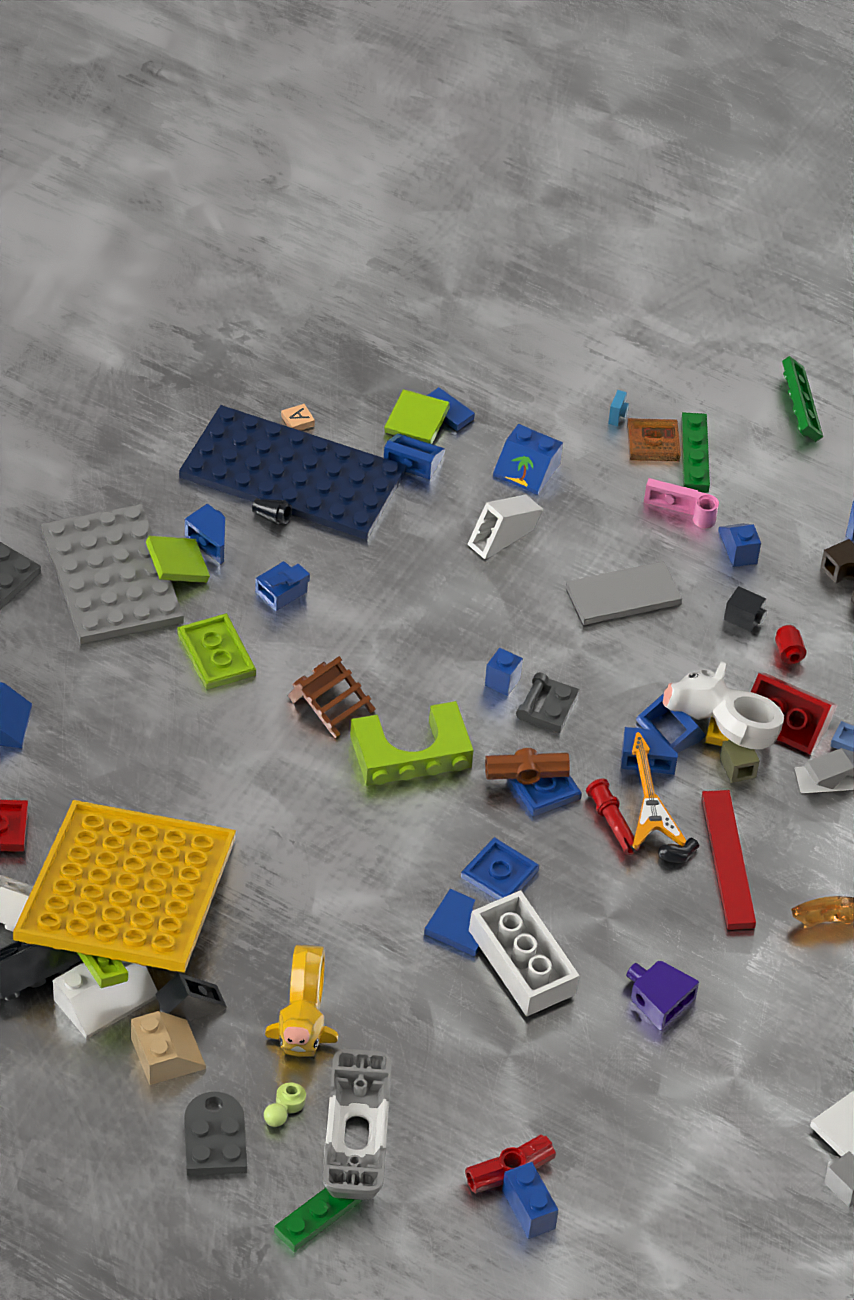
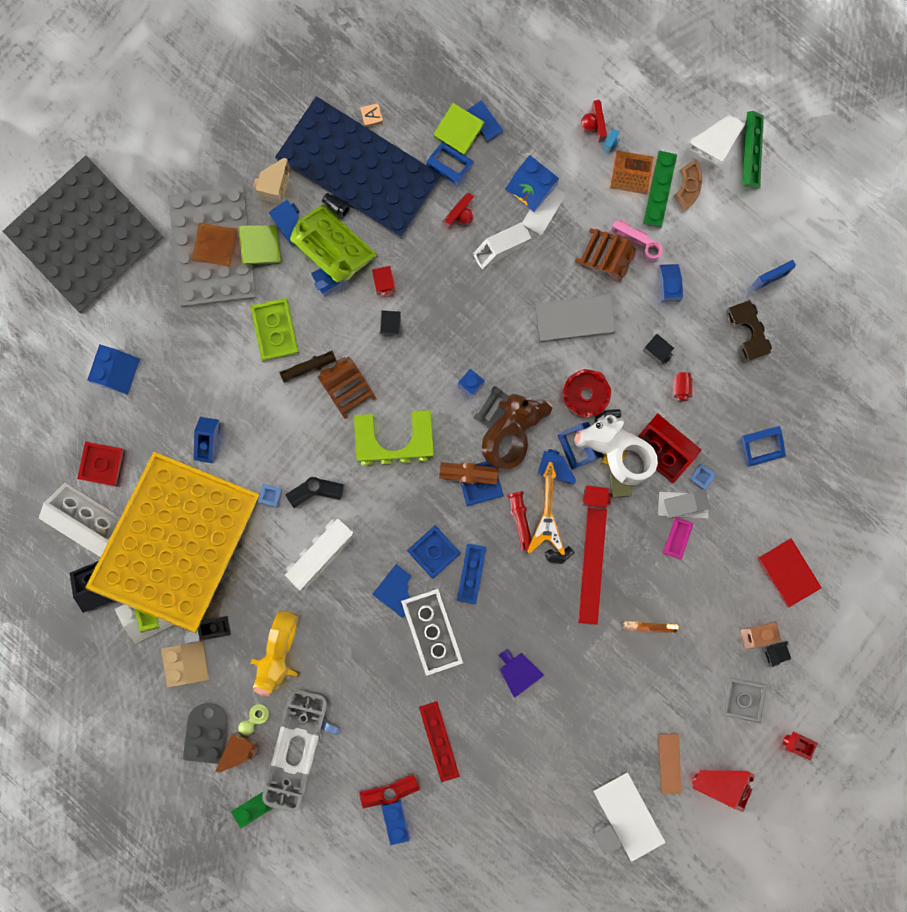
camera: 15 degrees right, 35 degrees up
none -> clear orange tile [192,223,237,267]
none -> blue slope [193,416,219,463]
none -> dark orange slope [216,732,259,773]
none -> tan slope [254,158,291,205]
none -> medium blue plate [258,484,282,507]
none -> dark brown pin [279,350,337,383]
none -> black piece [285,477,344,509]
none -> white slope [285,519,356,591]
none -> lime plate [290,204,377,282]
none -> medium blue tile [321,720,341,735]
none -> red brick [372,266,396,297]
none -> black panel [380,310,401,336]
none -> red tile [419,701,460,782]
none -> red tile [442,192,474,227]
none -> blue plate [457,543,486,604]
none -> reddish brown animal [482,394,552,469]
none -> white sticker [522,188,566,235]
none -> red plate [563,369,611,418]
none -> dark orange plate [575,228,636,283]
none -> red tile [581,100,607,142]
none -> red brick [582,485,612,509]
none -> dark pink tile [663,517,694,560]
none -> medium nougat tile [675,159,702,211]
none -> white slope [687,115,745,167]

